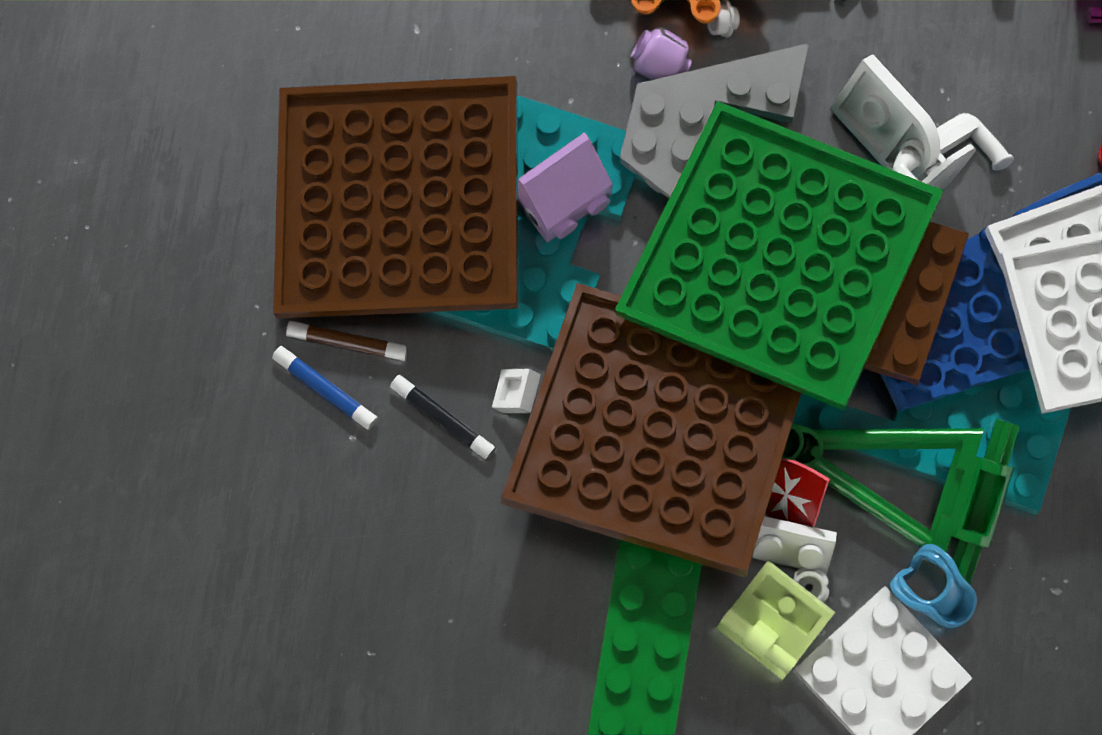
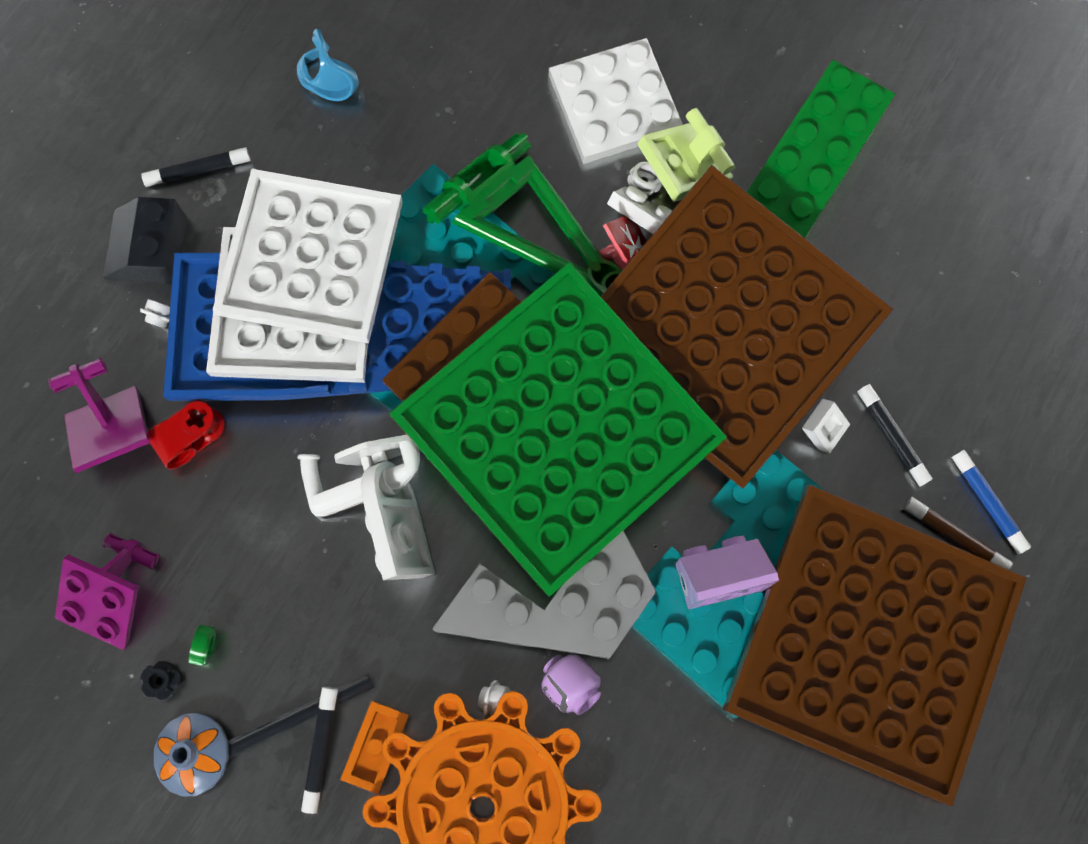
camera: 155 degrees left, 0 degrees up
dark azure piece [890,544,977,628] -> none

